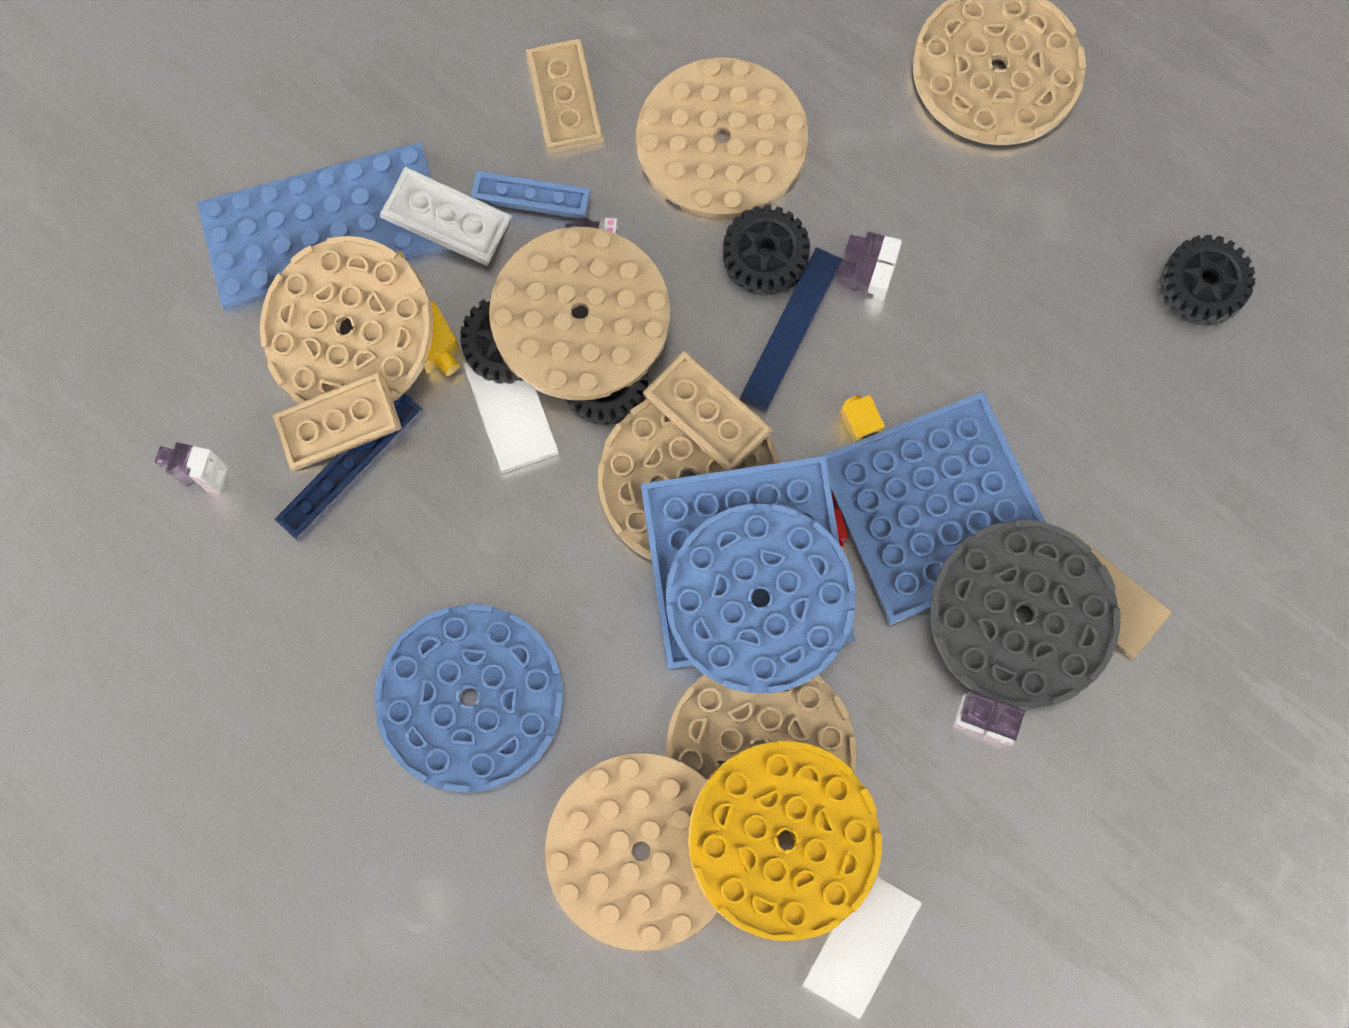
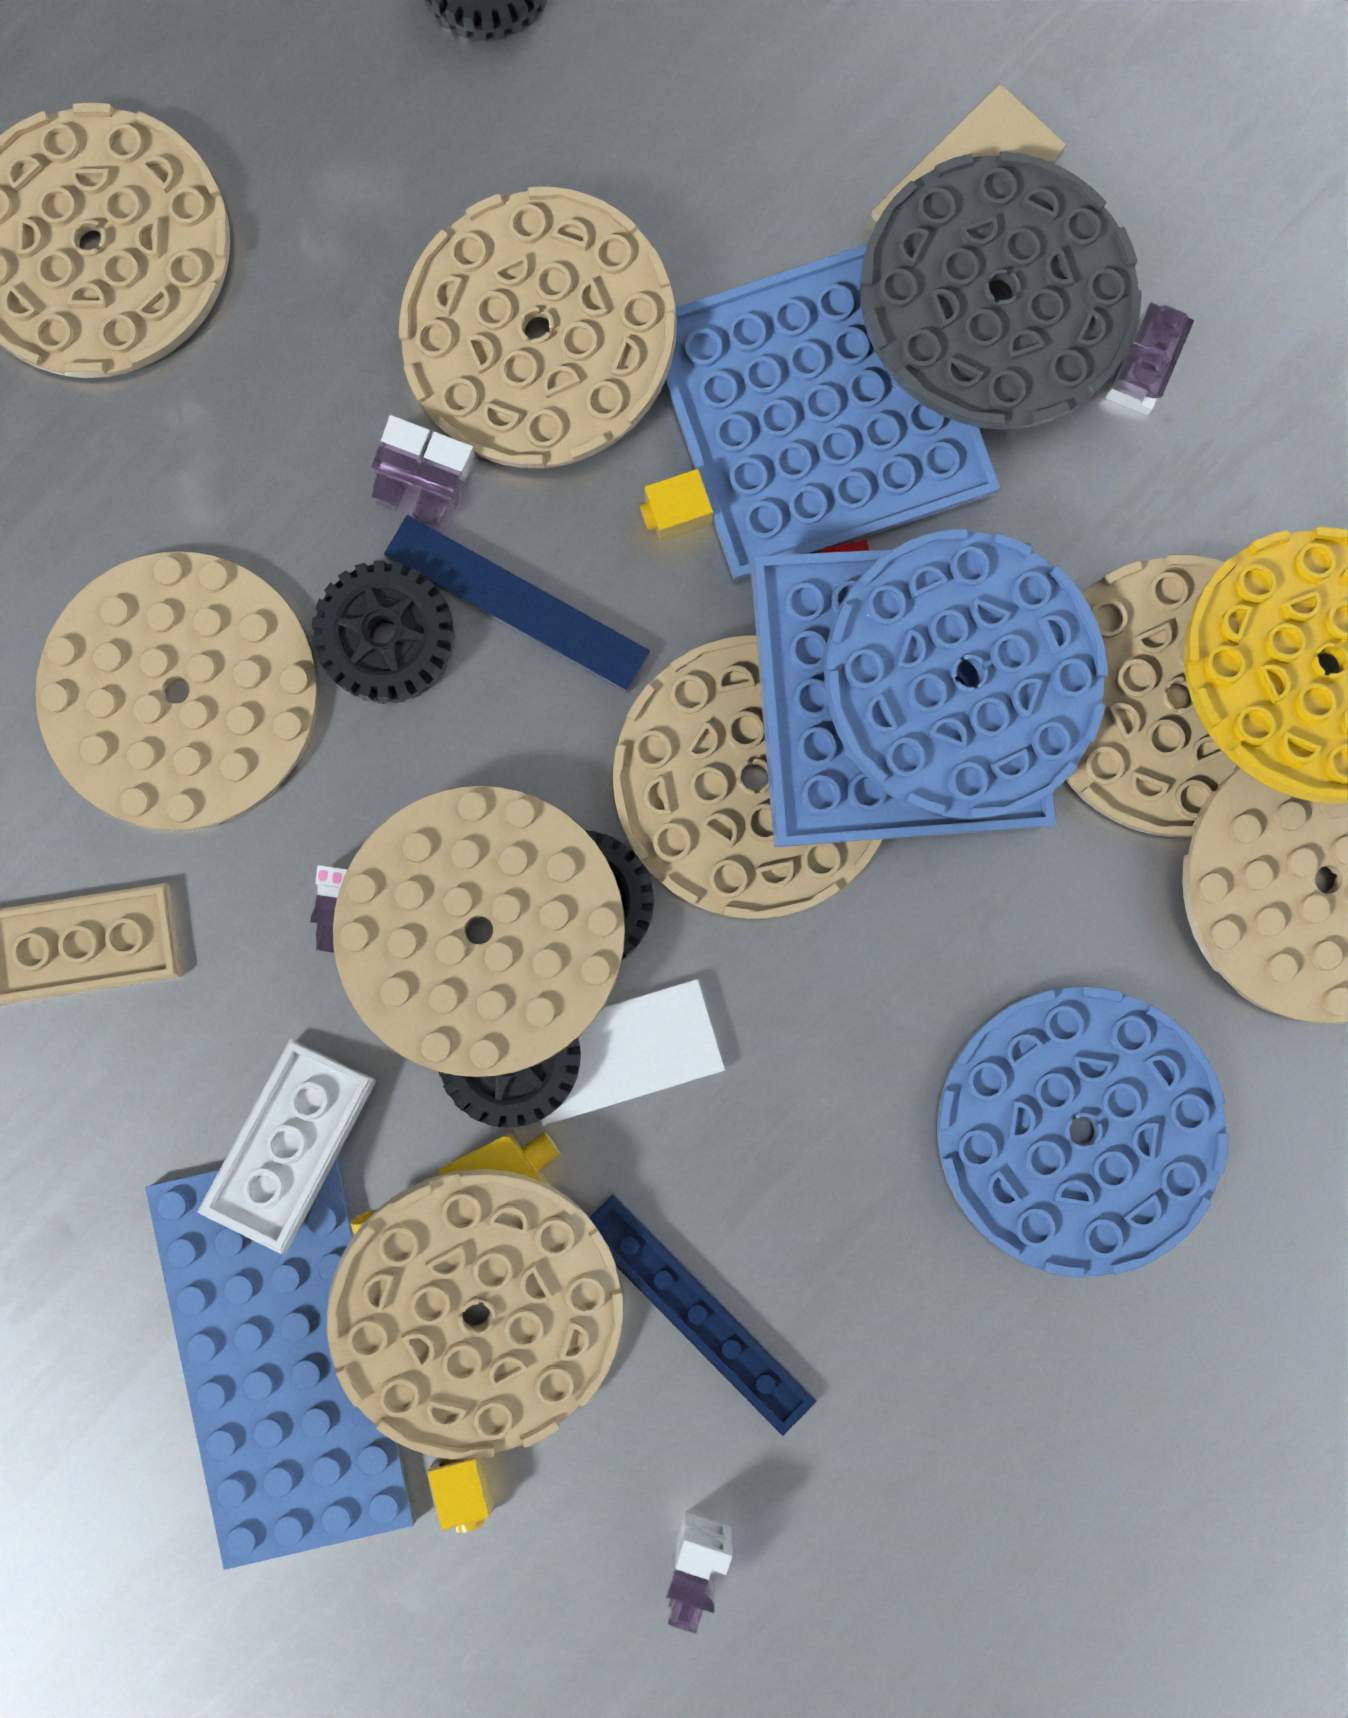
camera: 85 degrees left, 10 degrees up
tan tile [272,371,402,471] -> none
medium blue plate [471,171,591,220] -> none
tan tile [643,350,773,471] -> none
none -> tan plate [399,187,677,468]
none -> yellow brick [427,1457,494,1533]

